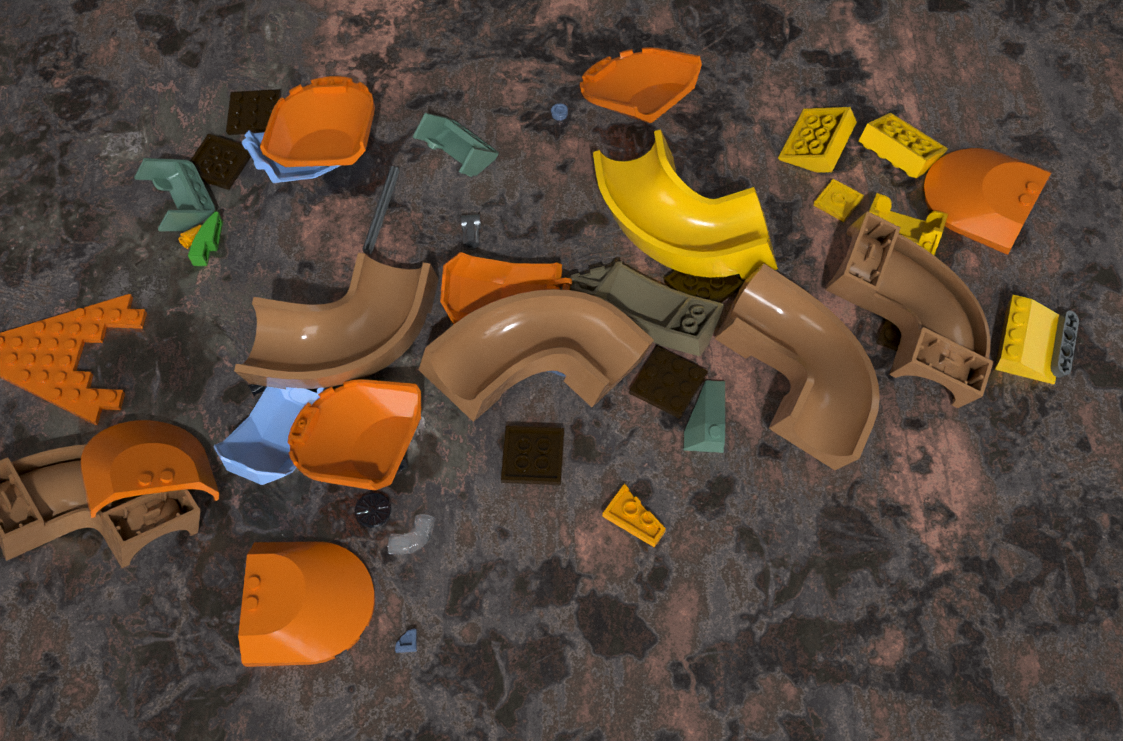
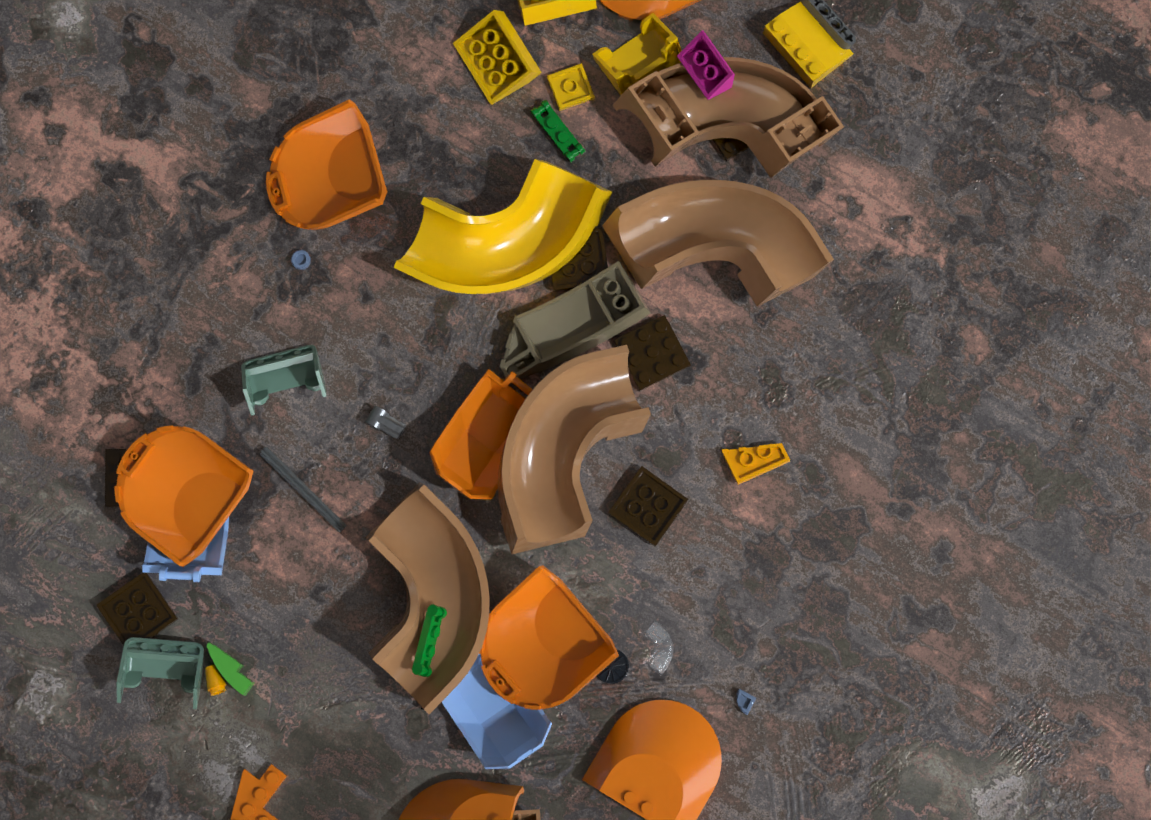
camera: 65 degrees left, 20 degrees up
dark brown plate [226,89,281,135] -> none
sand green wedge [684,380,725,453] -> none
none -> green plate [412,604,447,677]
none -> green plate [530,100,586,163]
none -> dark pink slope [677,31,735,100]

